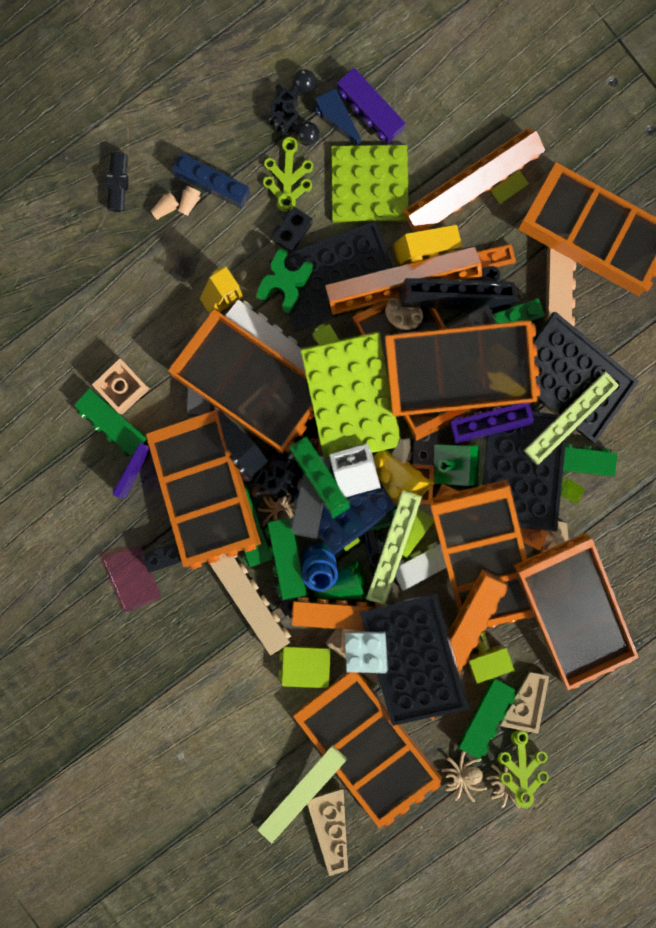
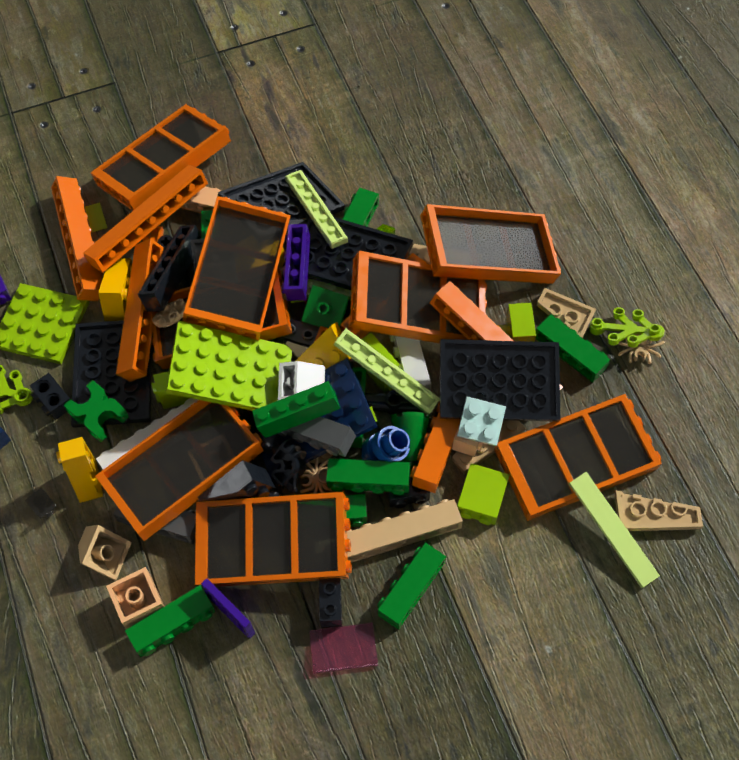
camera: 80 degrees left, 25 degrees down
tan animal [441,751,487,802] -> none
none -> tan slope [78,525,132,581]
none -> orange brick [83,165,208,272]
none -> green brick [377,543,446,630]

